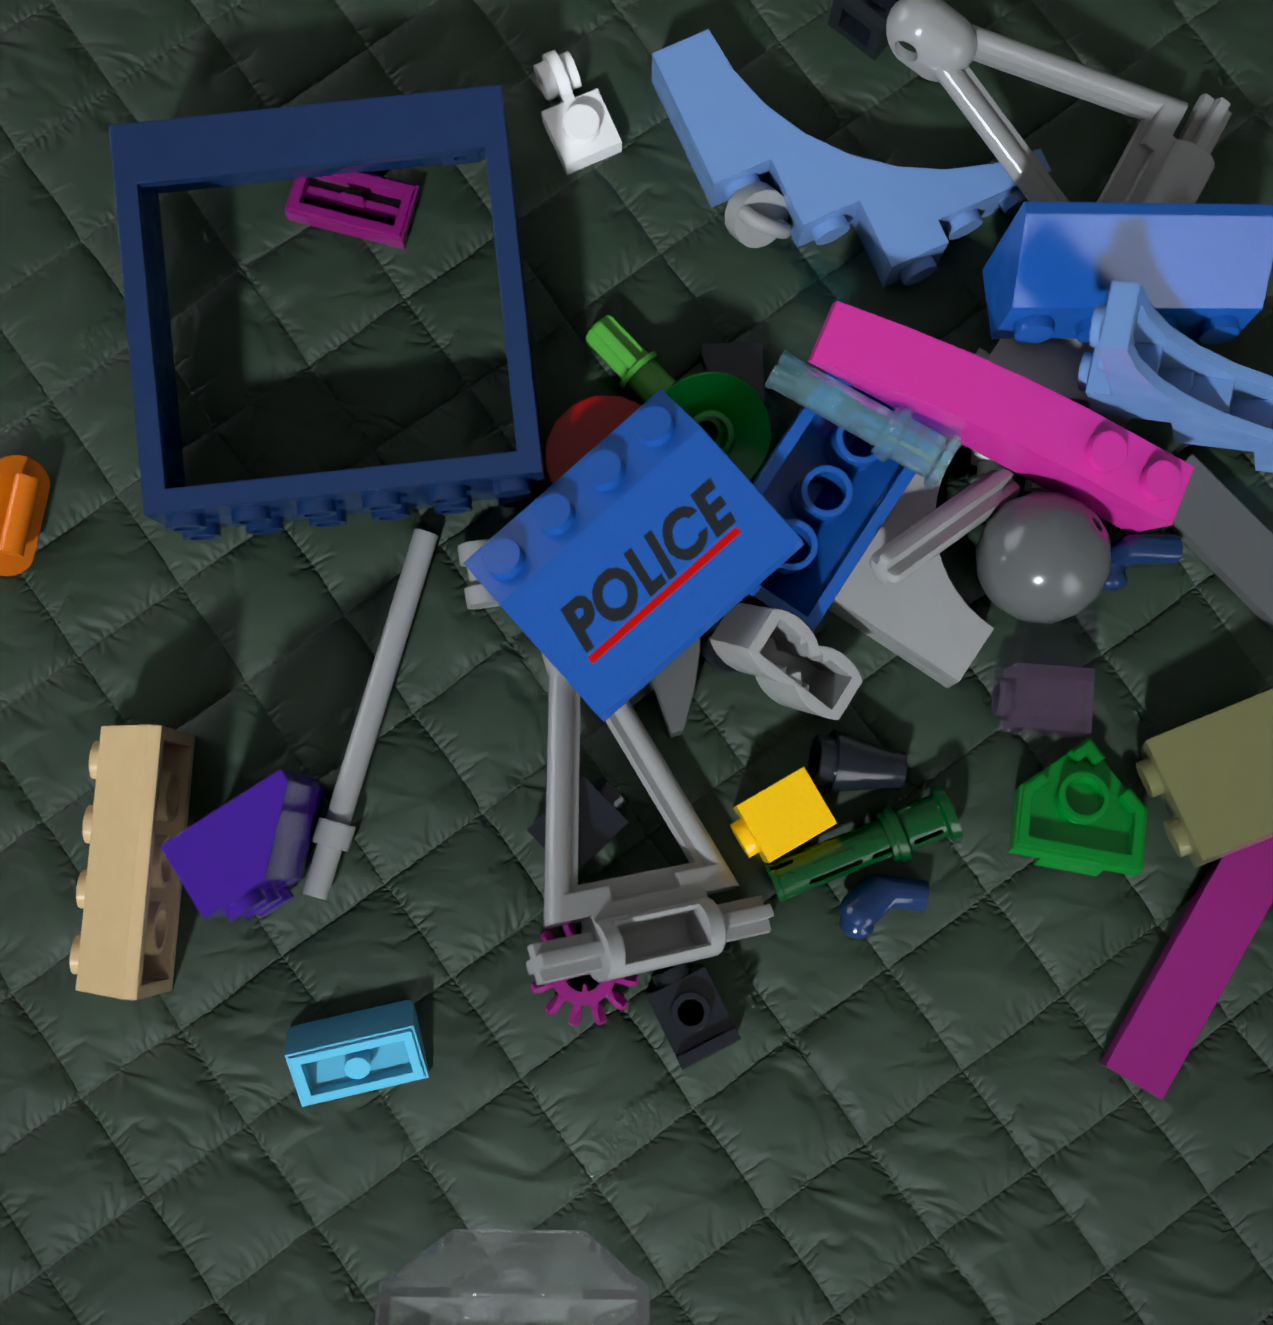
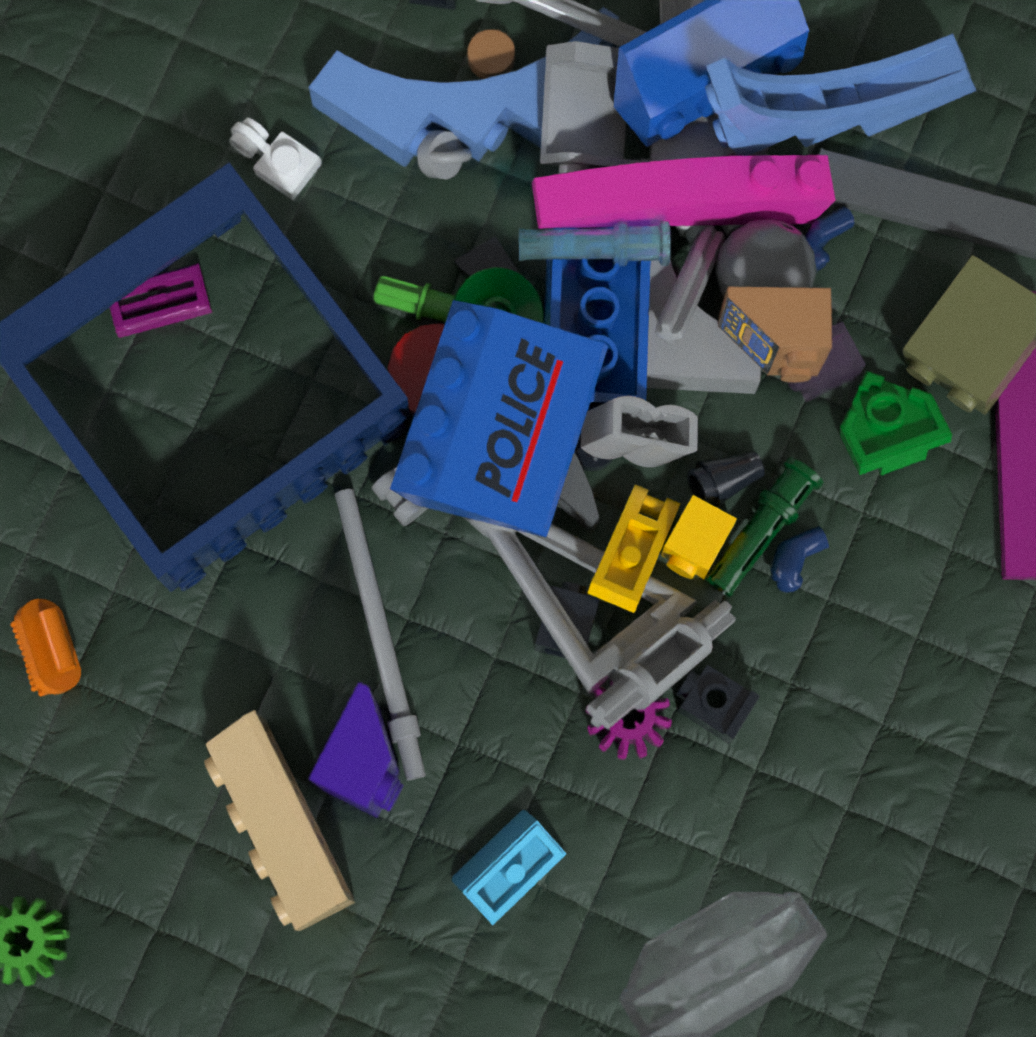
camera: 30 degrees left, 5 degrees down
none -> medium nougat tile [468,30,515,79]
none -> light grey panel [540,41,647,174]
none -> yellow plate [587,484,681,613]
none -> medium nougat slope [718,287,832,382]

